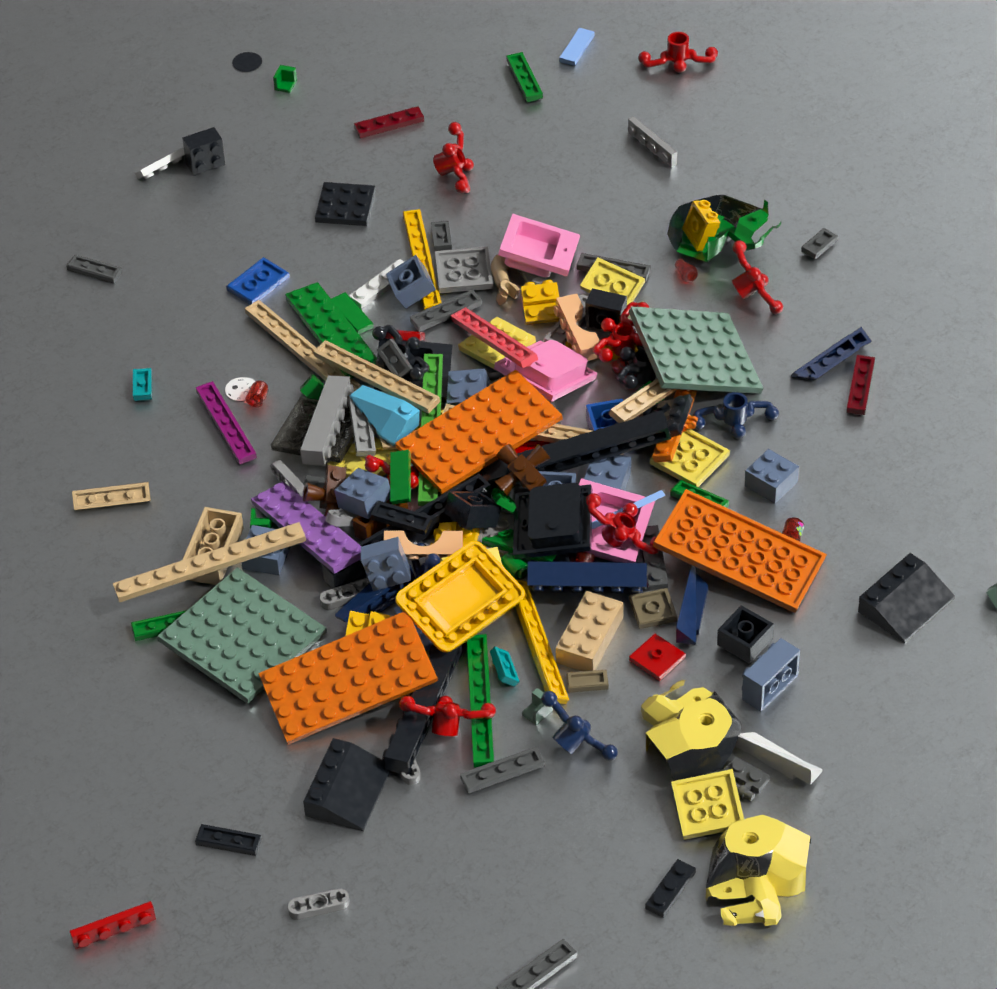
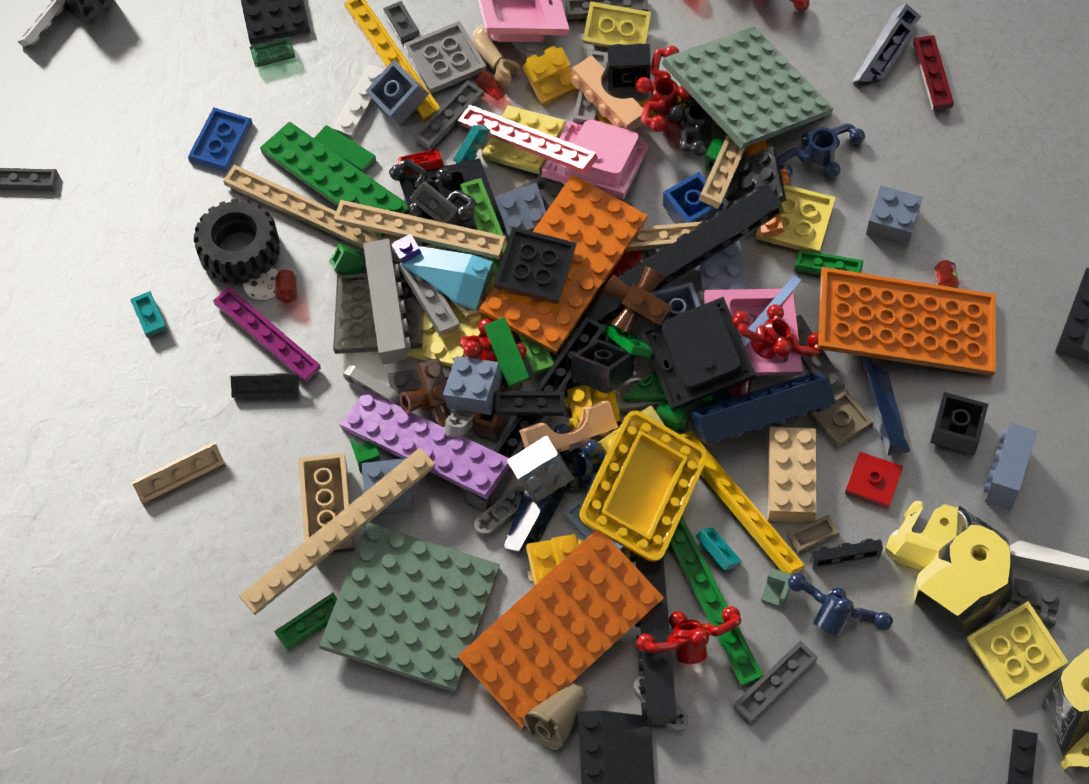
camera: 20 degrees left, 15 degrees up
none -> black tyre [193,199,280,284]
none -> black plate [230,373,300,398]
none -> clear green plate [249,37,295,68]
none -> plate [391,234,422,264]
none -> teal plate [453,125,490,163]
none -> clear red cone [475,71,506,101]
none -> black plate [494,226,577,305]
none -> dark tan cone [524,684,588,750]
none -> black plate [810,539,883,569]

